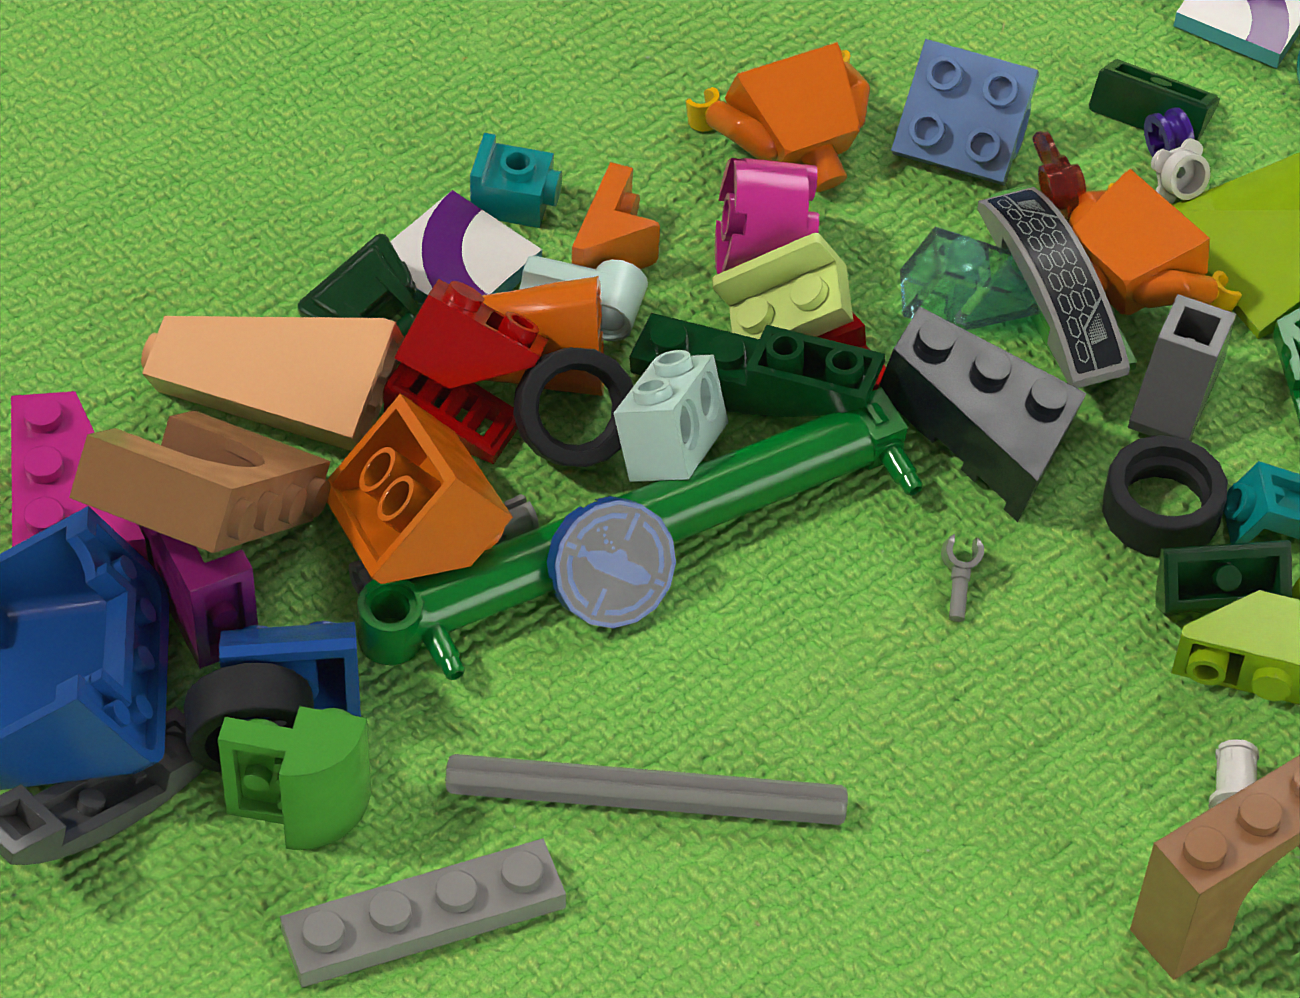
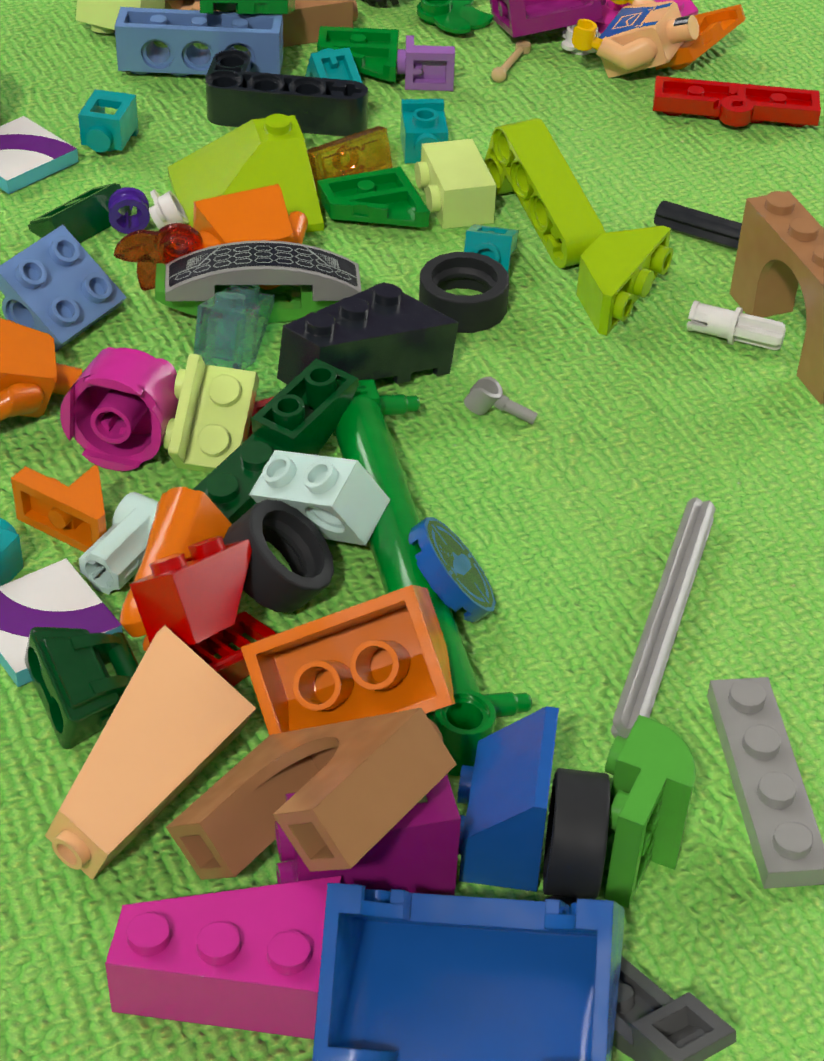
camera: 75 degrees left, 10 degrees down
dark grey slope [1128,294,1236,441] -> none
dark green slope [1155,540,1292,614] -> none

